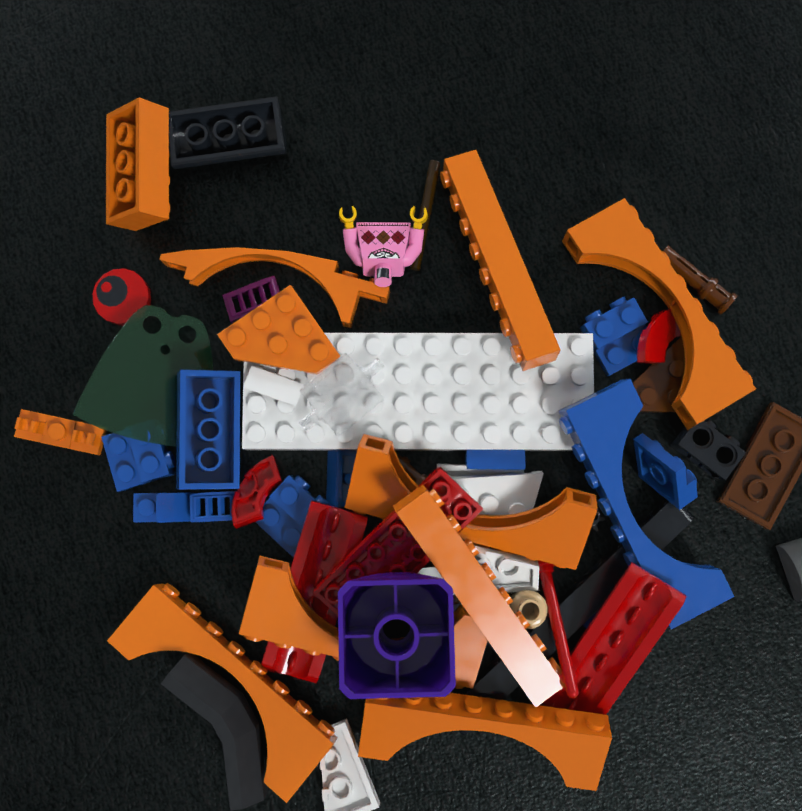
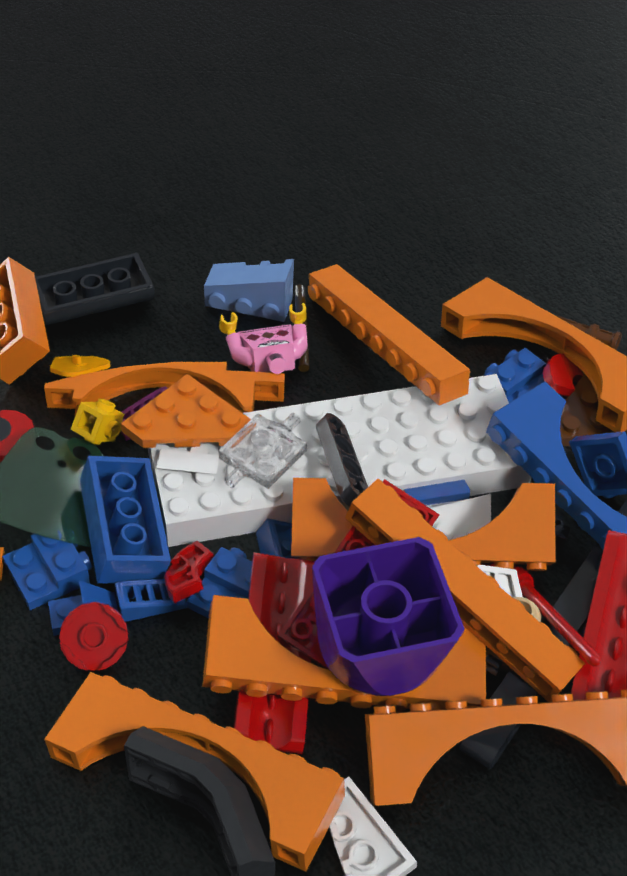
camera: 15 degrees left, 35 degrees down
none -> light orange piece [50,355,111,377]
none -> red tile [59,602,128,671]
none -> yellow brick [71,399,125,445]
none -> medium blue wedge [204,259,294,322]
none -> black beam [316,413,368,507]

